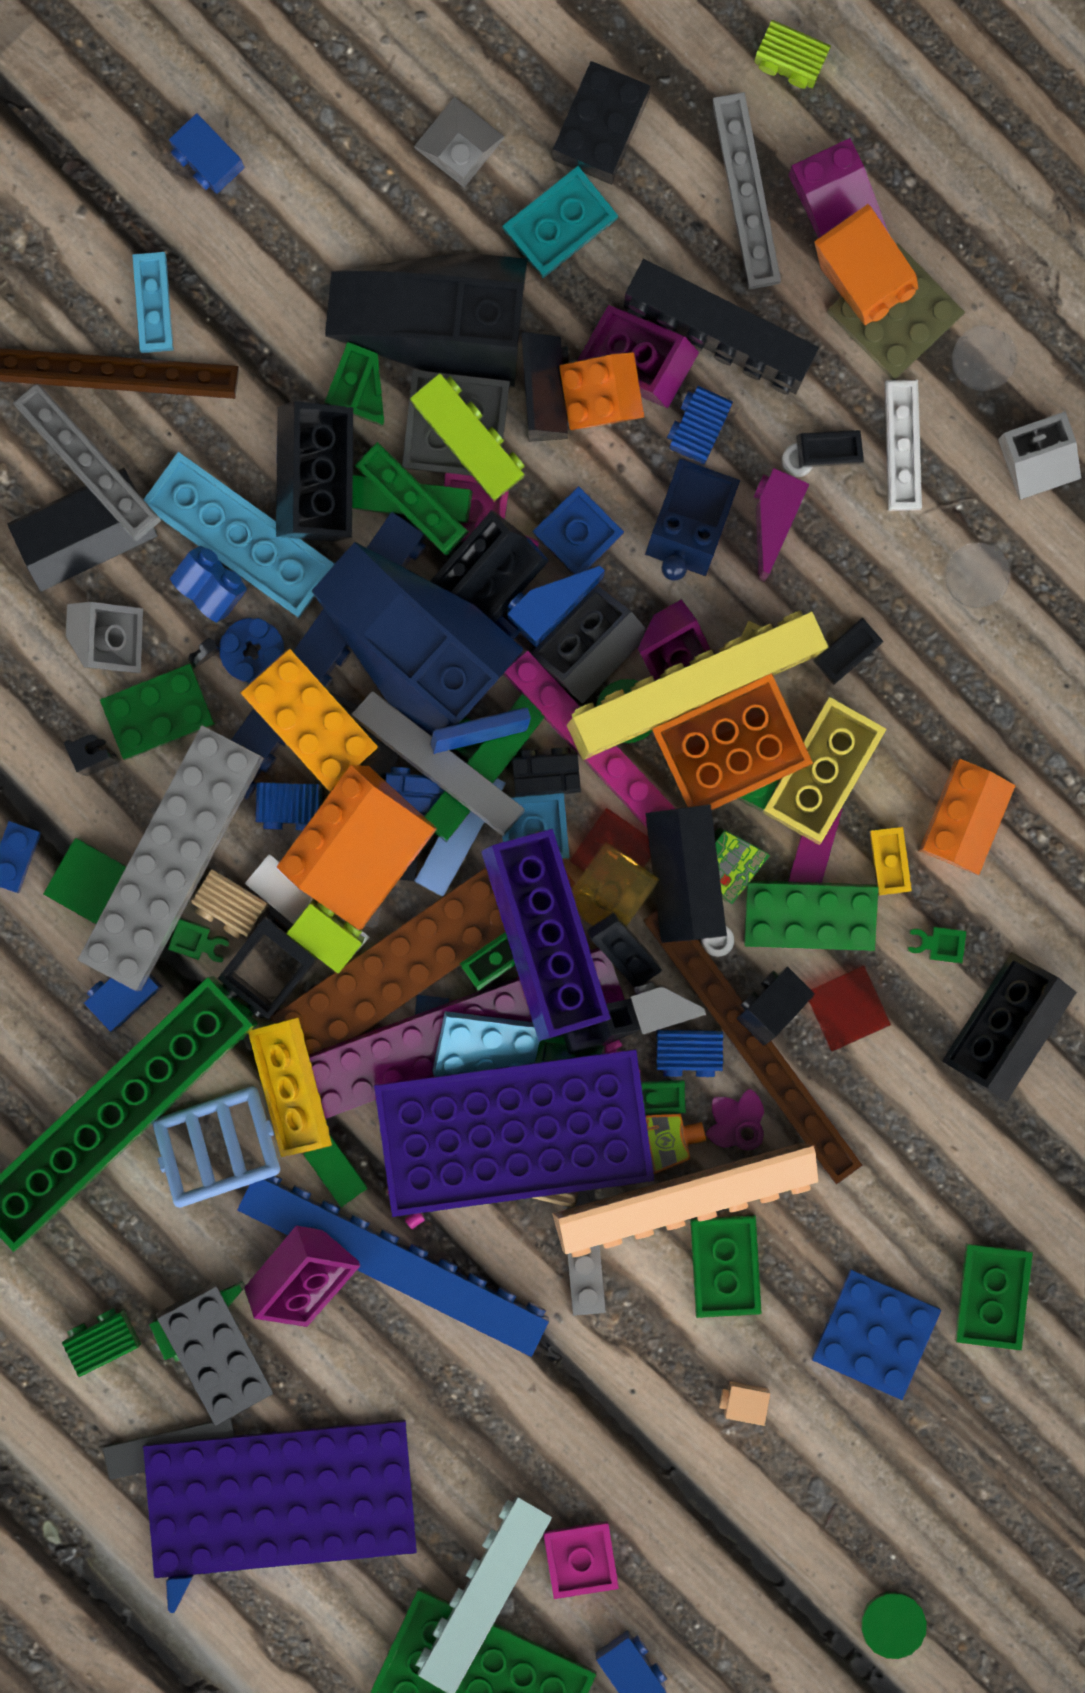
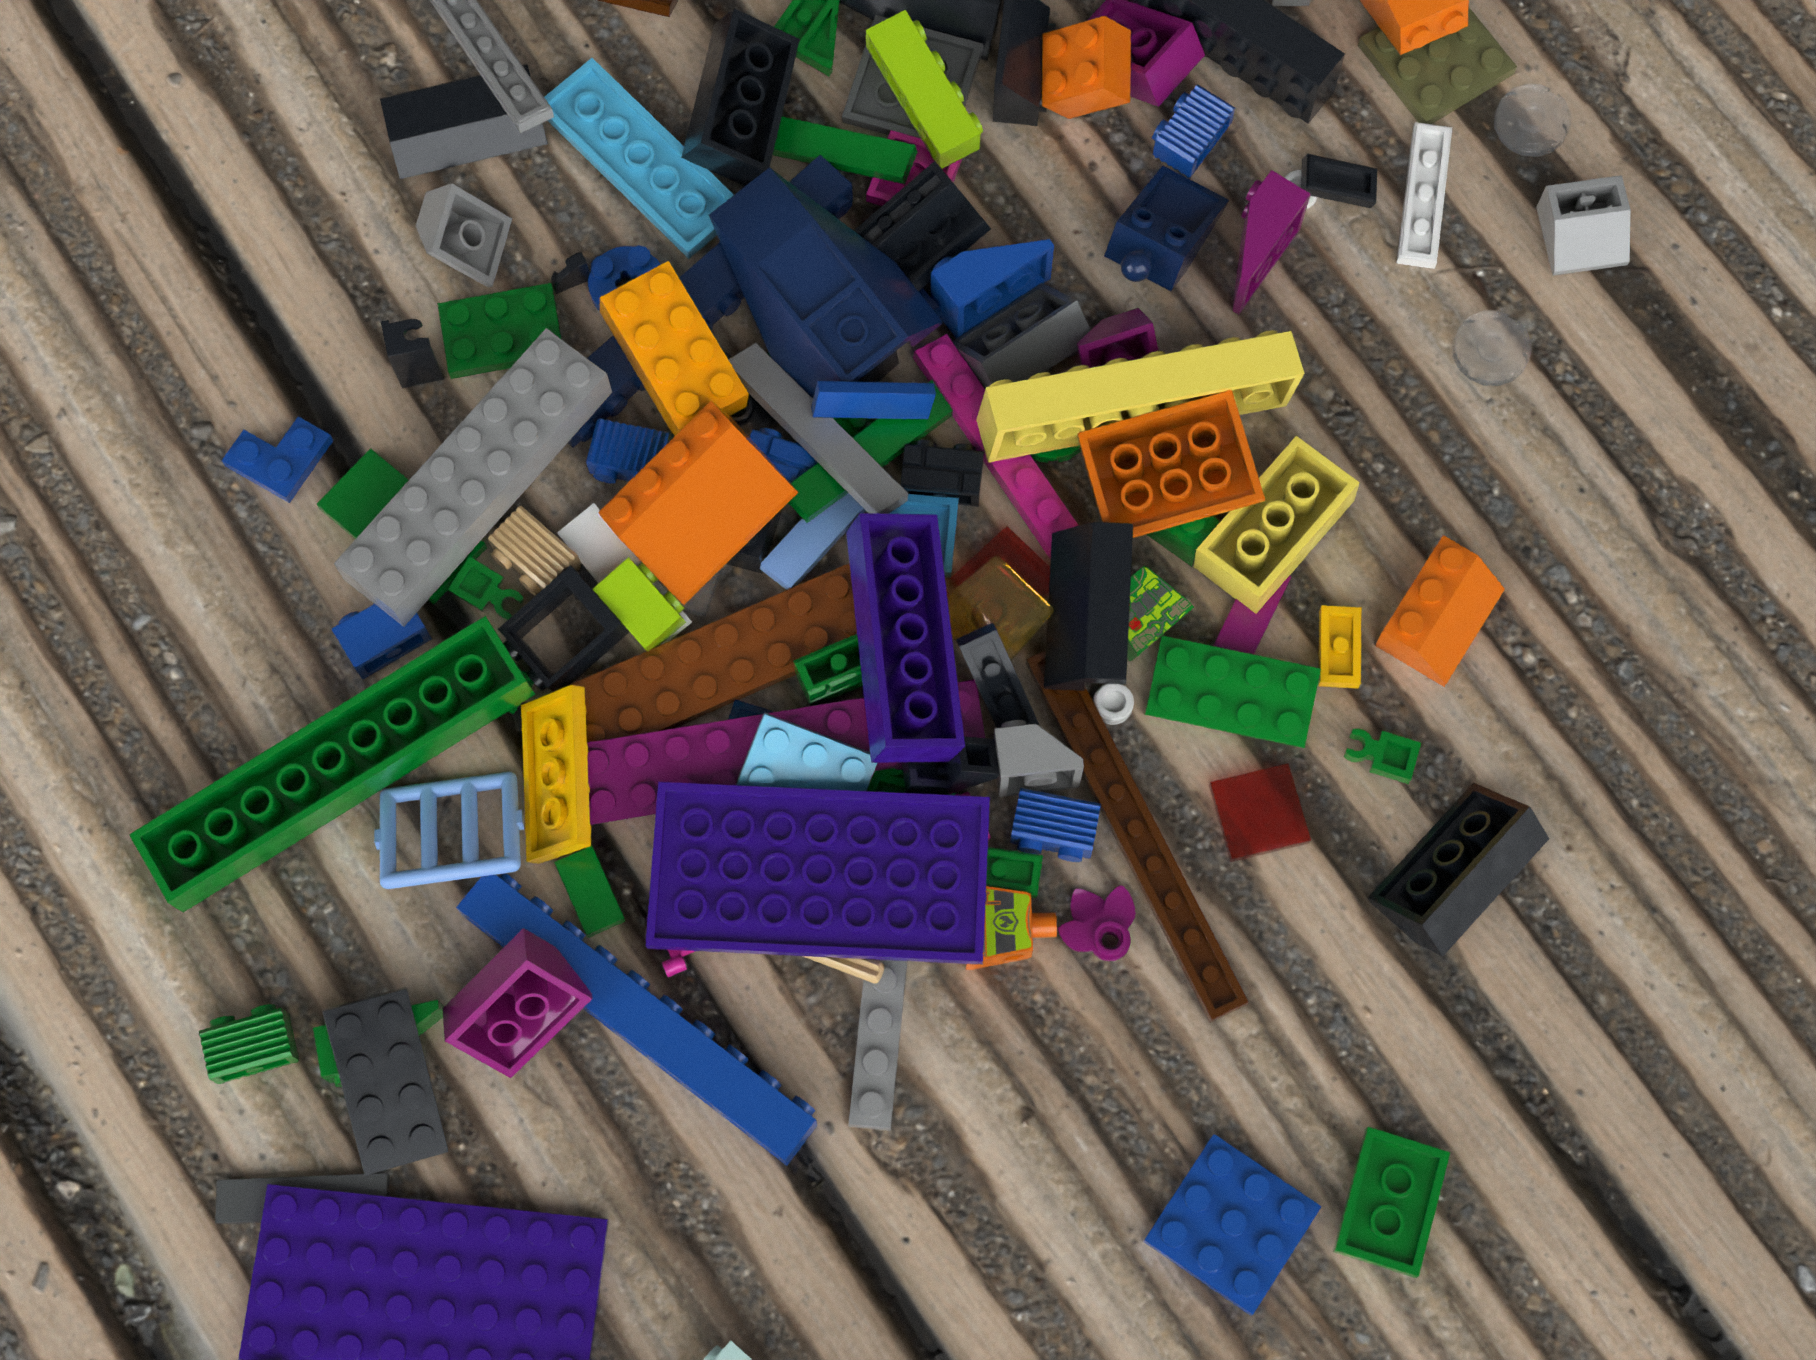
camera: 10 degrees right, 15 degrees down
blue brick [170,546,247,623] -> none
green tile [355,442,469,556] -> none
blue plate [532,486,624,575] -> none
light nougat slope [552,1142,818,1257] -> none
green tile [690,1215,762,1318] -> none
light nougat brick [719,1381,771,1426] -> none
black brick [736,966,815,1046] -> none
black tile [813,618,884,685] -> none

